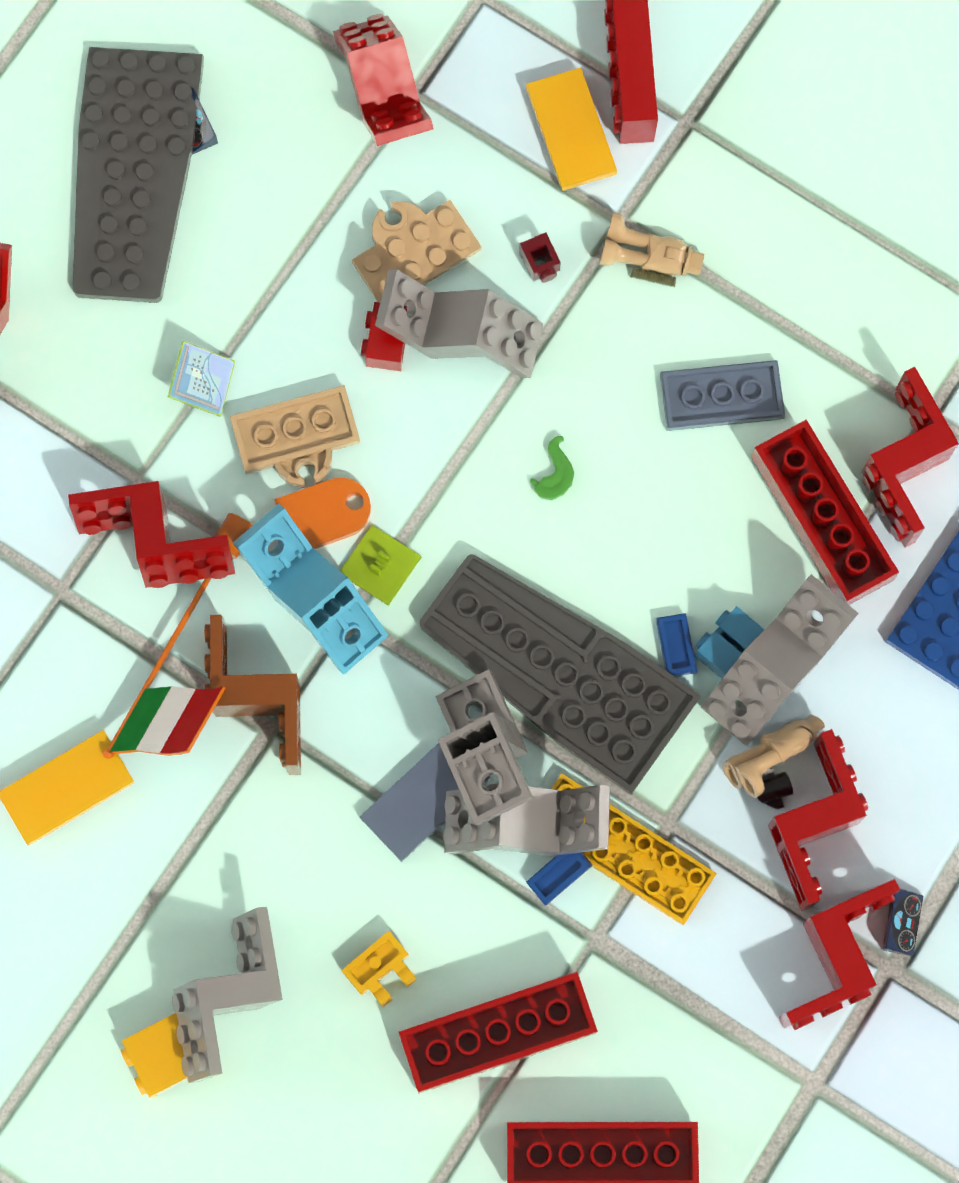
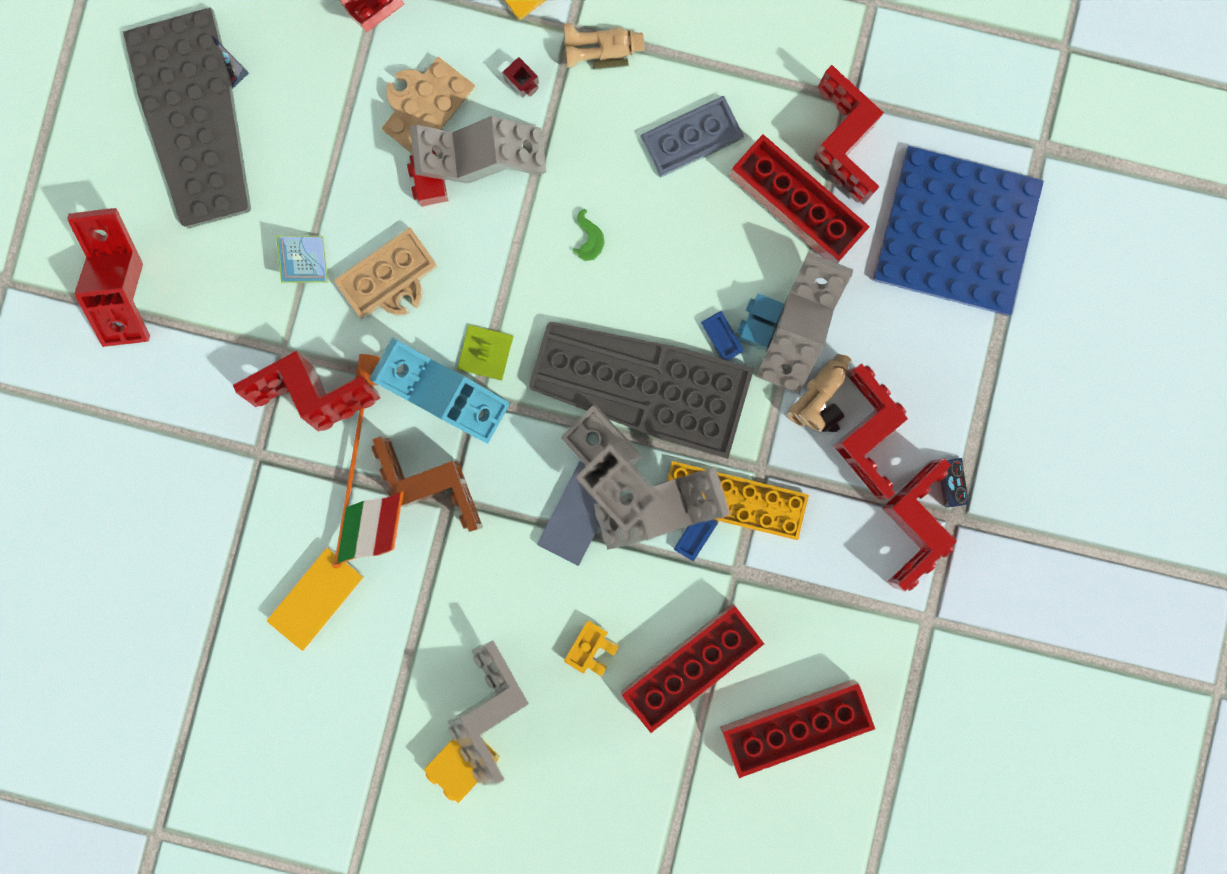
camera: 15 degrees left, 10 degrees up
orange tile [274,477,371,549] -> none

